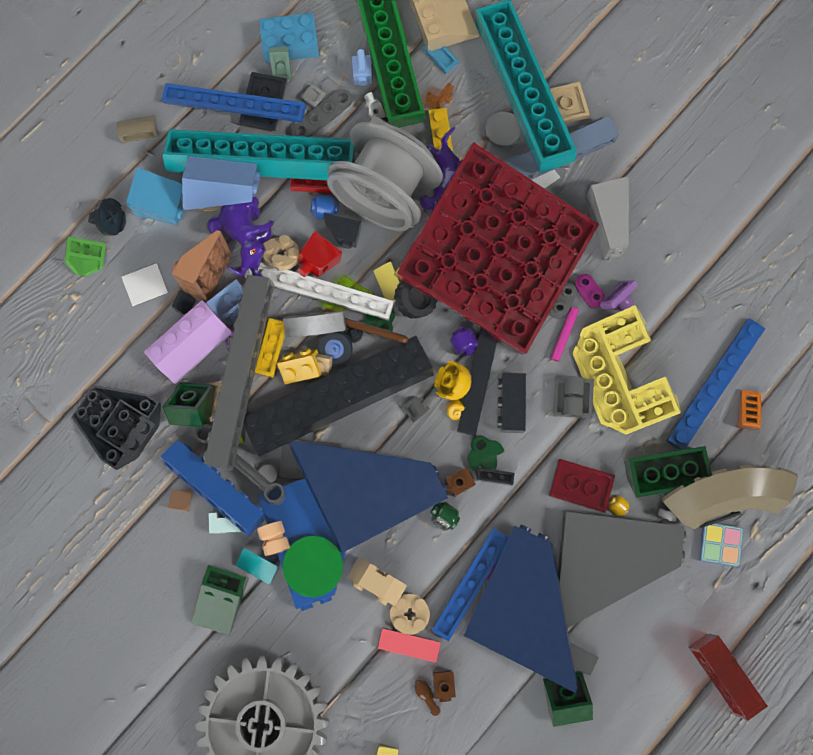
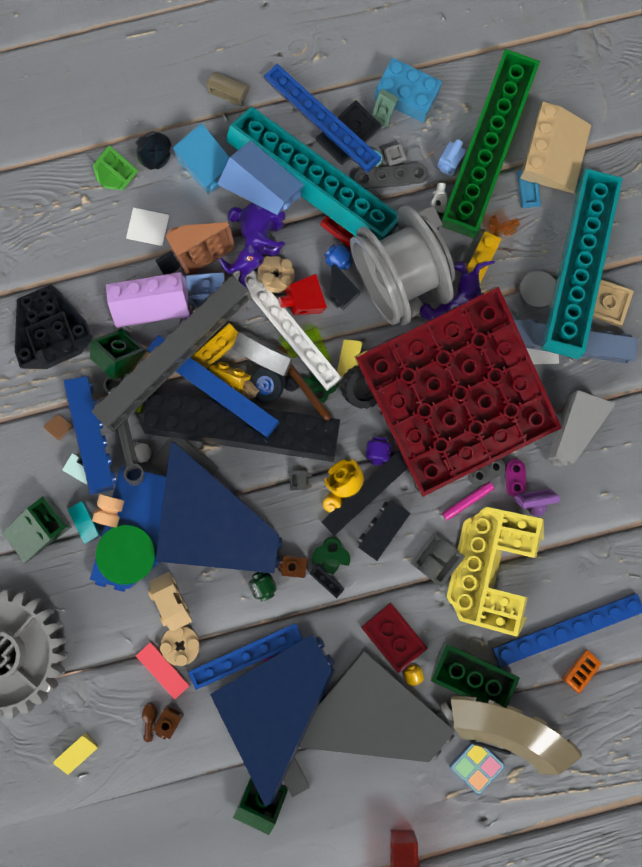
camera: 35 degrees right, 5 degrees up
none -> blue tile [147,335,279,438]

